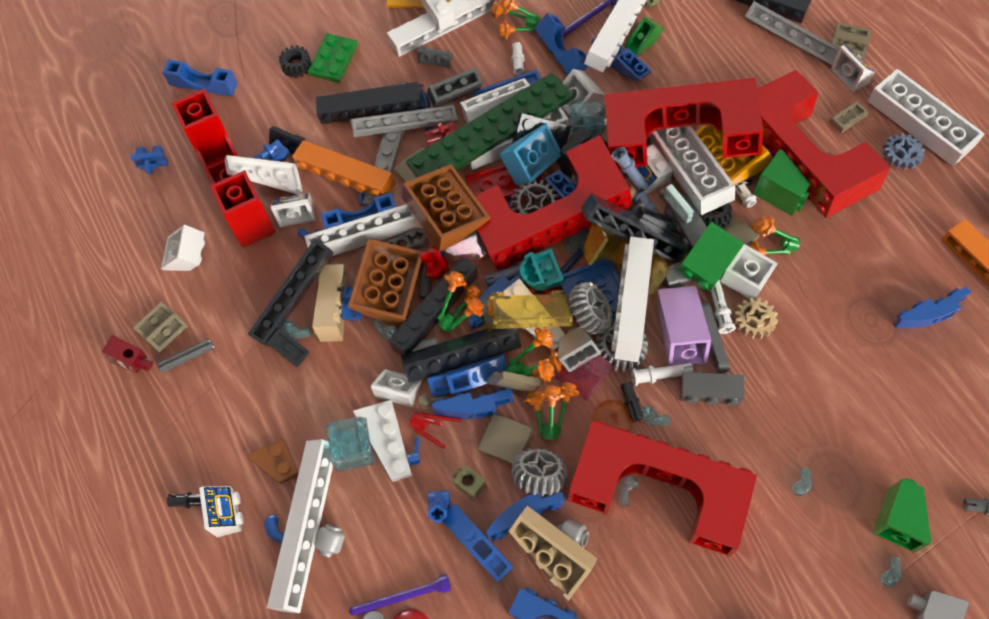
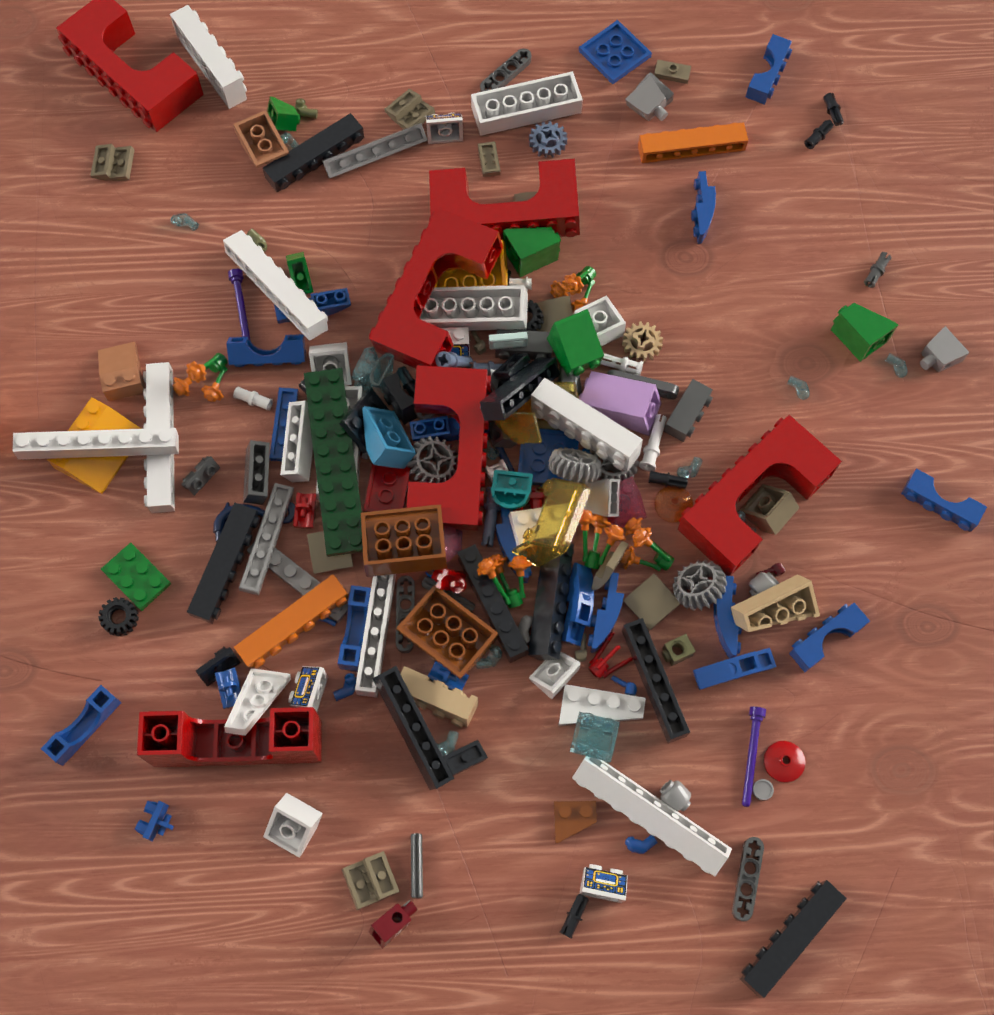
camera: 70 degrees left, 5 degrees up
blue piece [428,490,450,523] -> none
none -> dark grey beam [480,49,532,92]
none -> white bush [484,459,508,483]
none -> black brick [622,618,690,743]
none -> dark tan slope [739,484,800,535]
none -> dark red hand [756,563,785,577]

